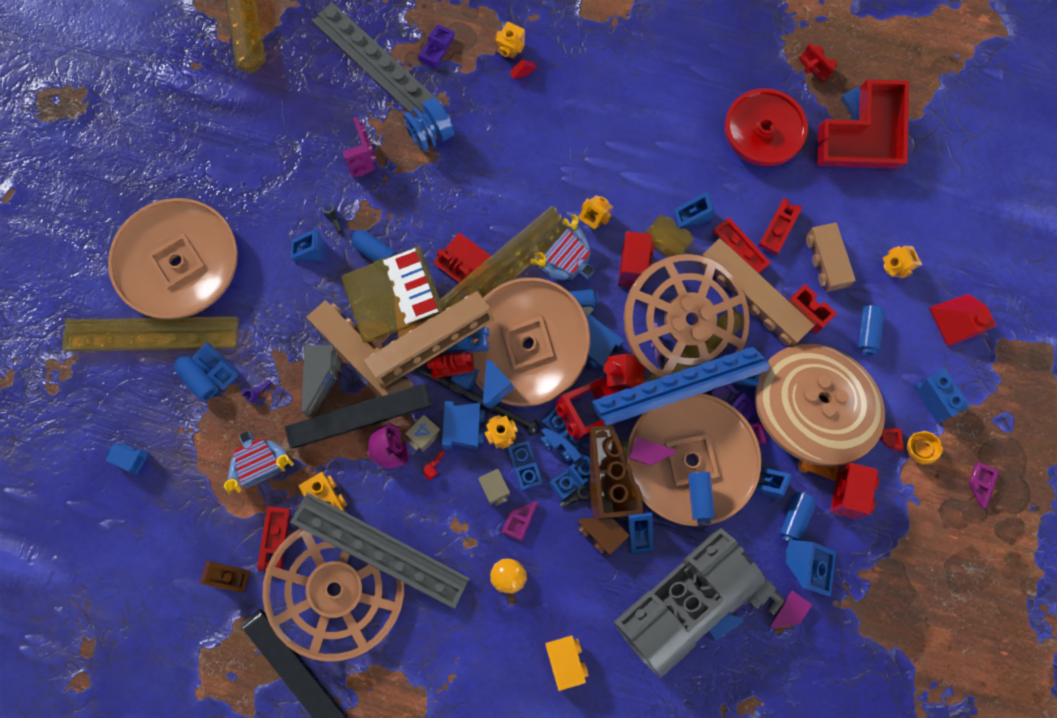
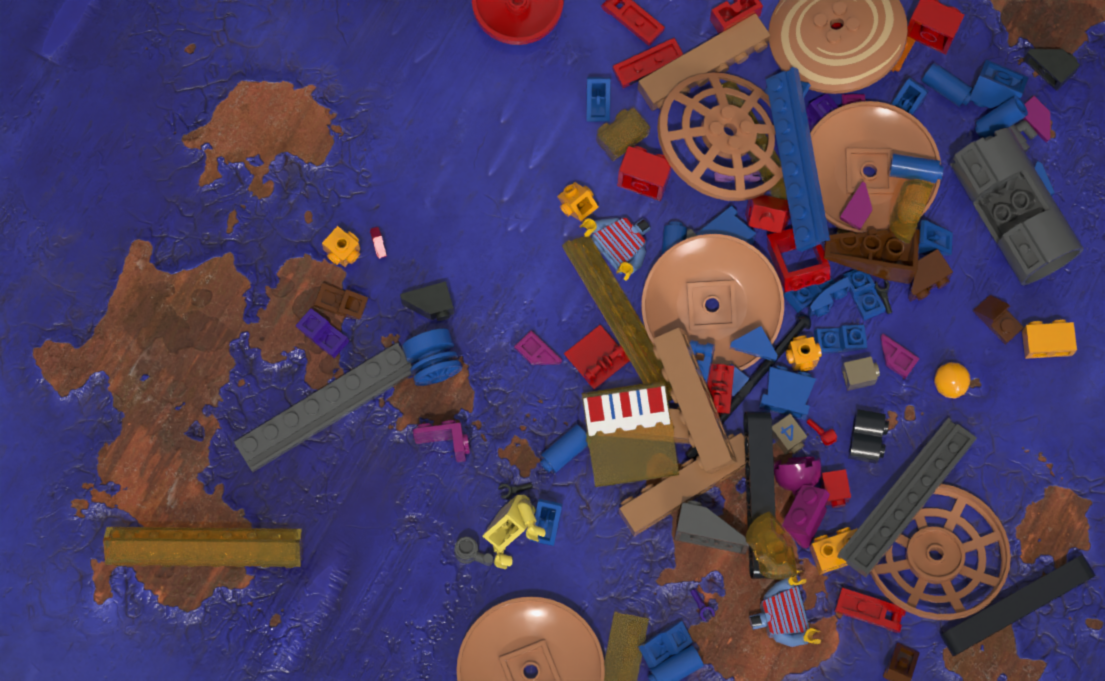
camera: 80 degrees left, 0 degrees up
none -> reddish brown slope [314,283,368,320]
none -> pearl dark grey slope [400,281,454,321]
none -> dark grey piece [454,537,493,566]
none -> light yellow torso [483,495,545,569]
none -> magenta tile [514,331,562,365]
none -> clear yellow brick [746,512,797,579]
none -> magenta bracket [782,484,830,549]
none -> red brick [820,469,851,508]
none -> black brick [848,409,889,464]
none -> clear yellow brick [889,179,934,244]
none -> reddish brown slope [973,295,1024,345]
none -> blue brick [975,96,1028,138]
none -> pearl dark grey slope [1023,49,1080,91]

